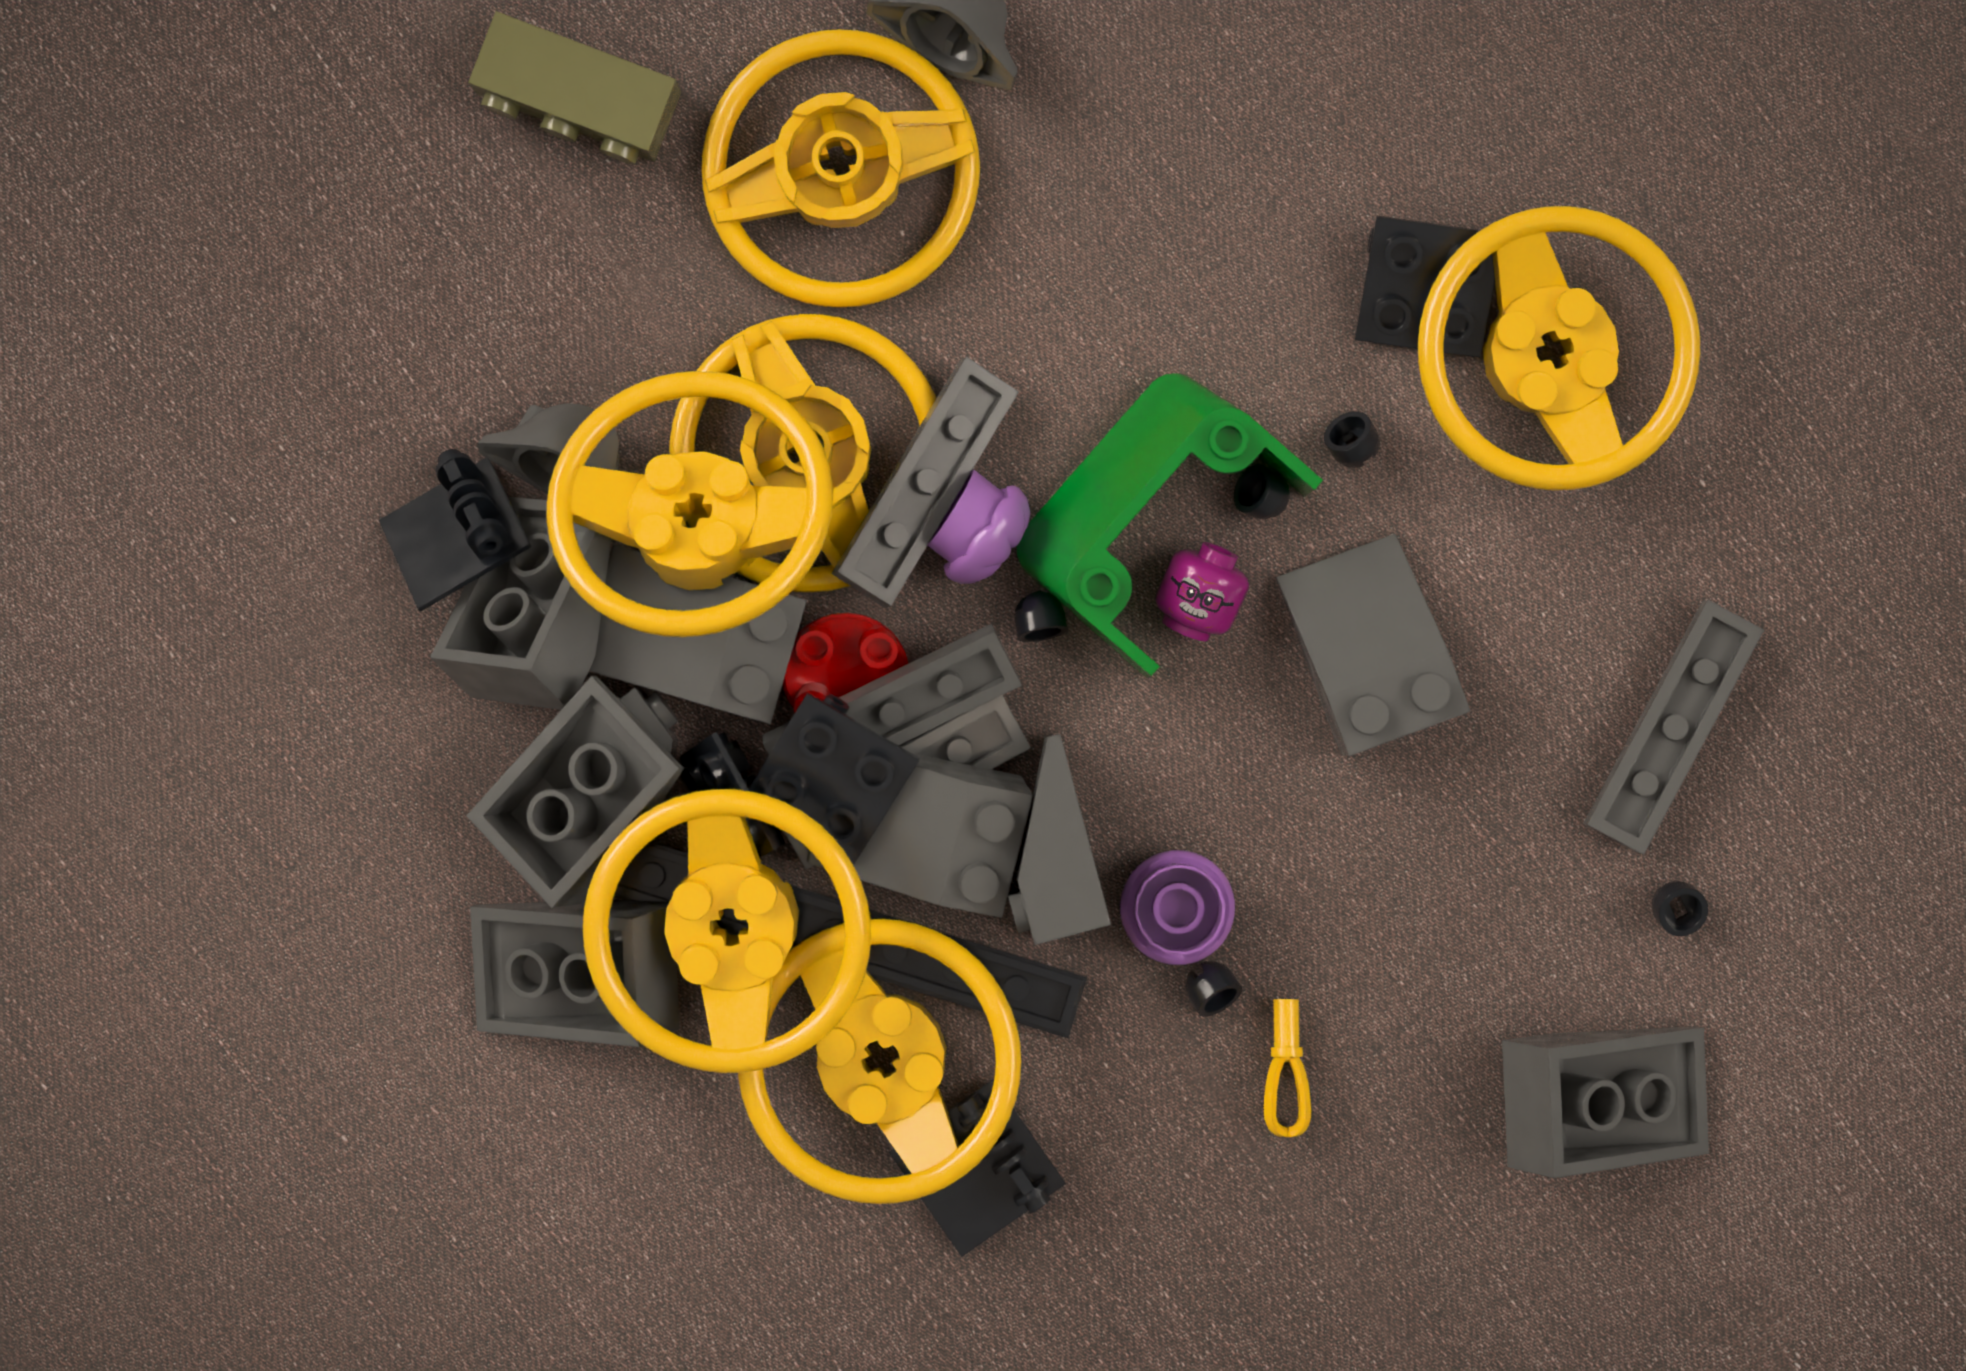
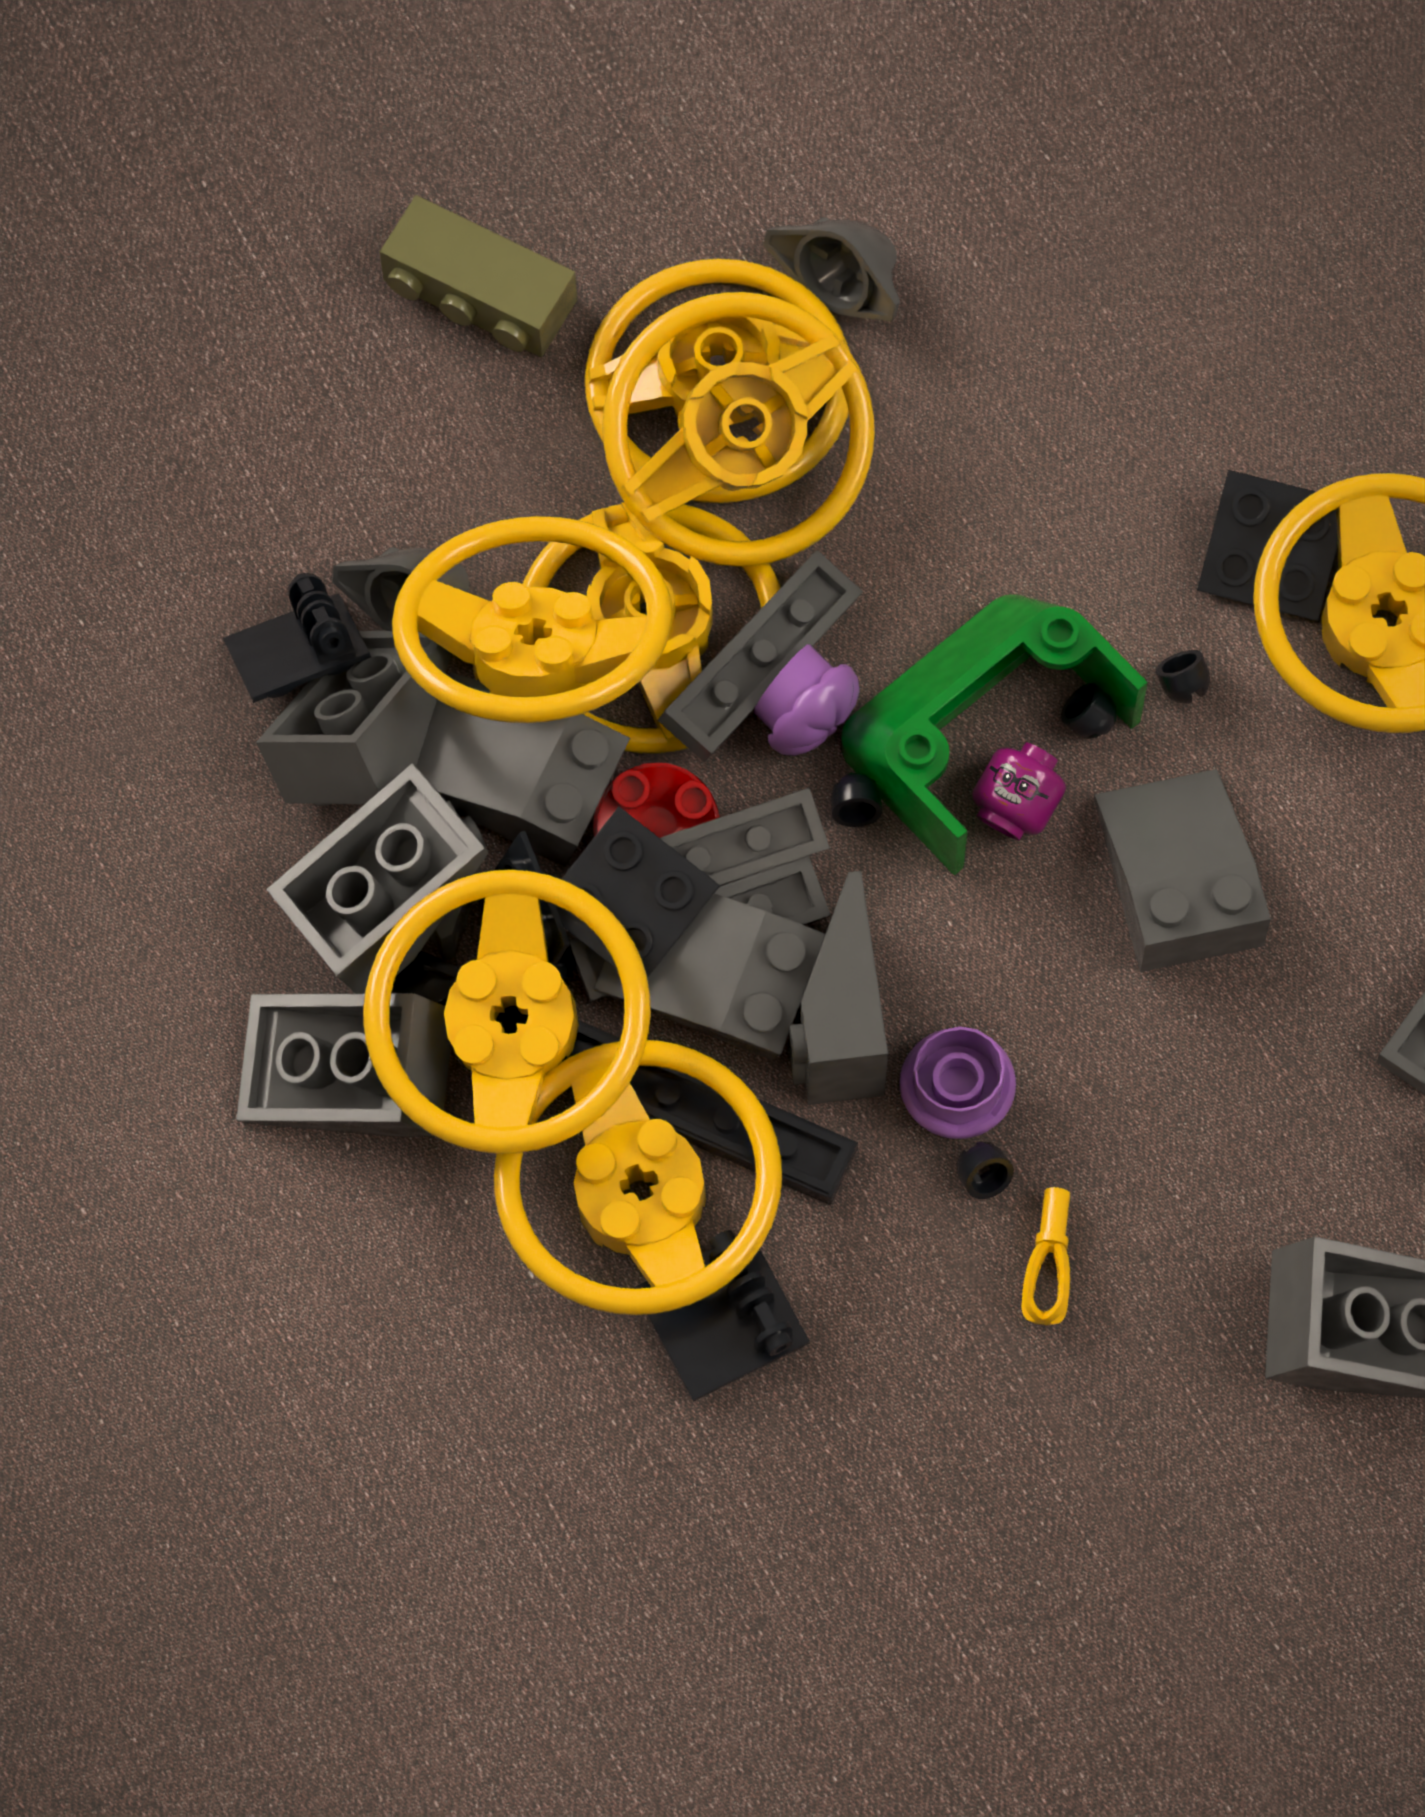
camera: 10 degrees right, 20 degrees down
none -> yellow piece [602,292,875,566]

